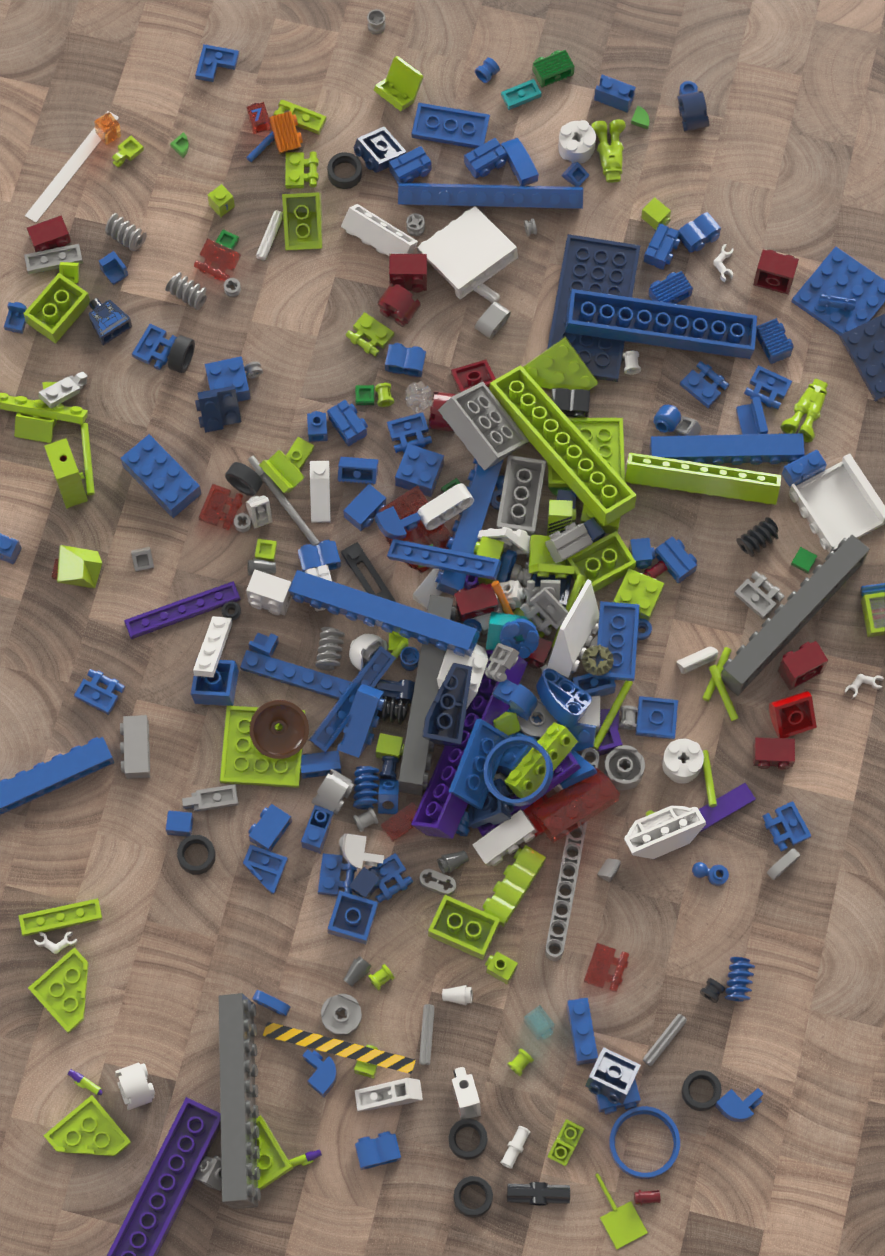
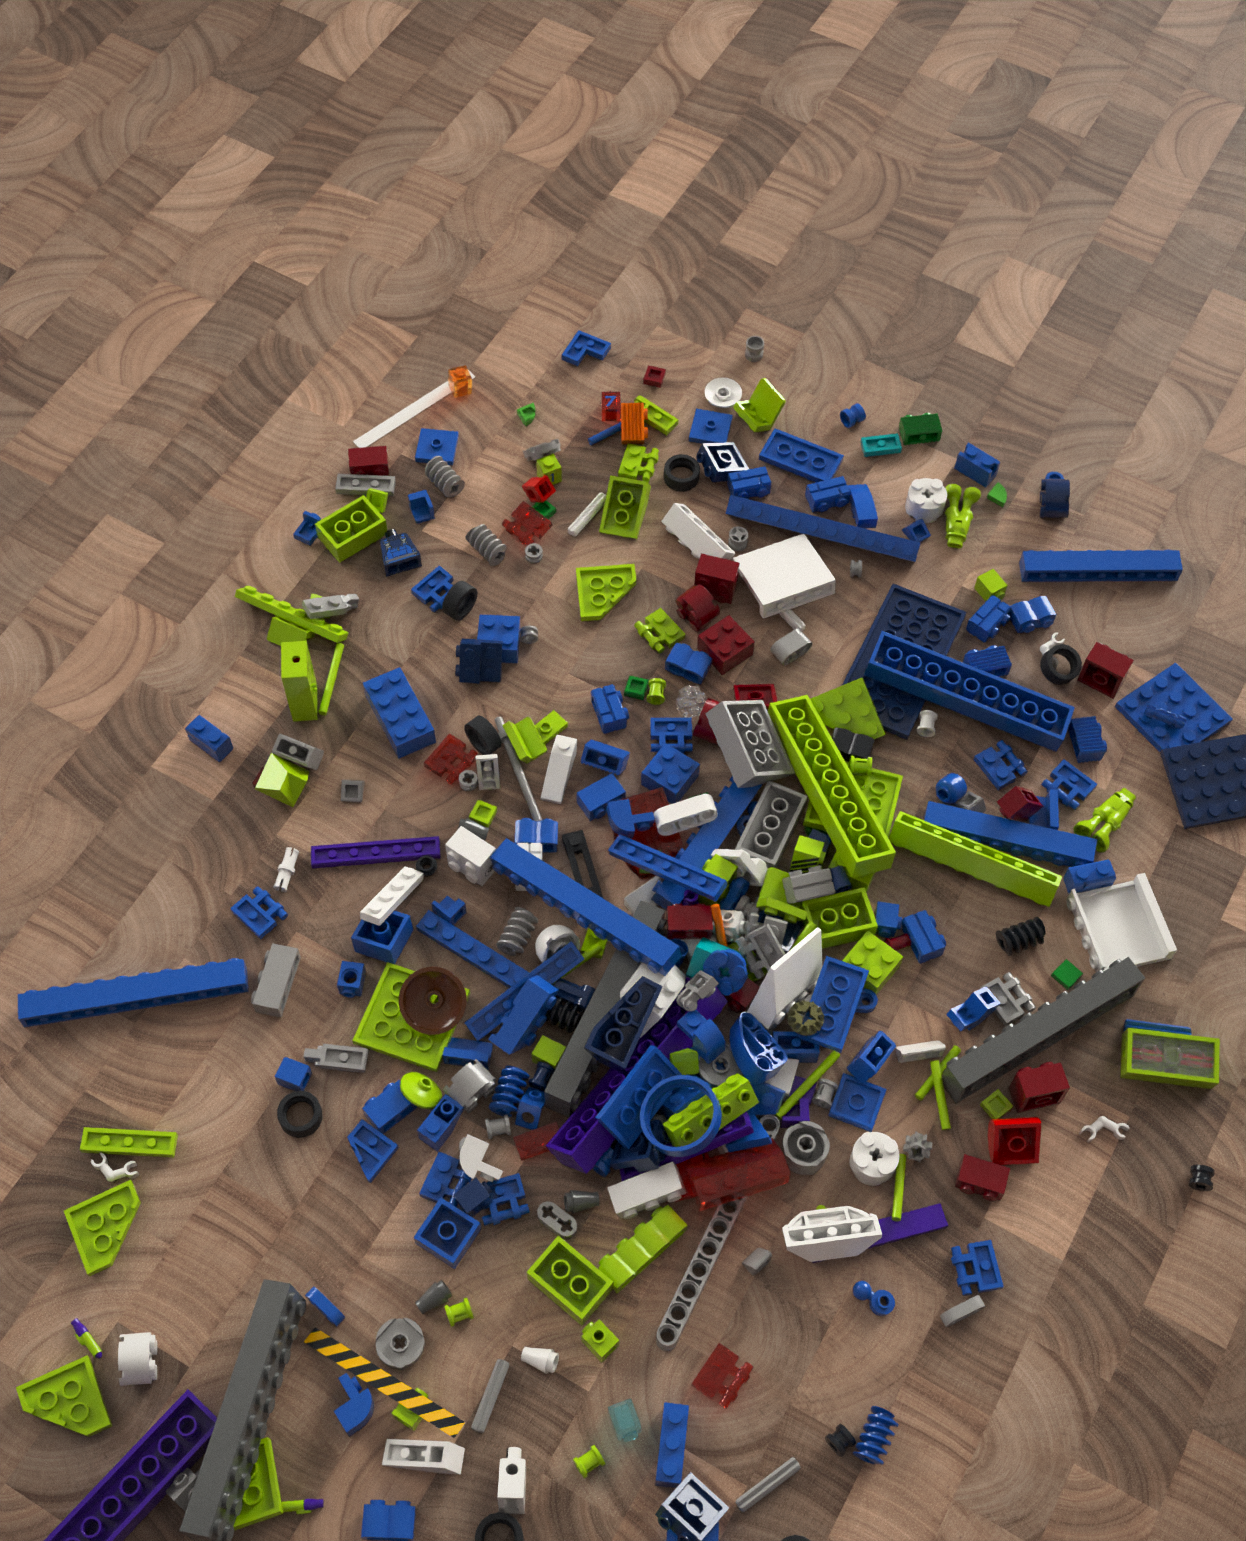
camera: 15 degrees right, 10 degrees down
lime plate [112,136,144,168] -> none
blue brick [307,411,328,442] -> none
blue wheel [400,646,420,671] -> none
none -> light grey brick [272,734,324,770]
none -> white pin [273,847,299,892]
none -> blue brick [337,961,366,998]
none -> lime dish [400,1072,442,1109]
none -> blue plate [415,428,459,466]
none -> red brick [522,475,556,502]
none -> light grey plate [523,439,561,461]
none -> lime plate [576,564,636,621]
none -> dark red plate [643,365,666,388]
none -> blue plate [689,409,733,444]
none -> dark red brick [697,615,755,675]
none -> white dish [705,378,742,408]
none -> blue brick [847,1031,896,1083]
none -> lime bush [849,756,872,776]
none -> light grey gear [903,1131,933,1162]
none -> blue brick [946,987,1001,1031]
none -> lime plate [980,1089,1014,1119]
none -> dark red brick [997,786,1044,822]
none -> blue brick [1019,549,1183,582]
none -> black tyre [1040,644,1082,685]

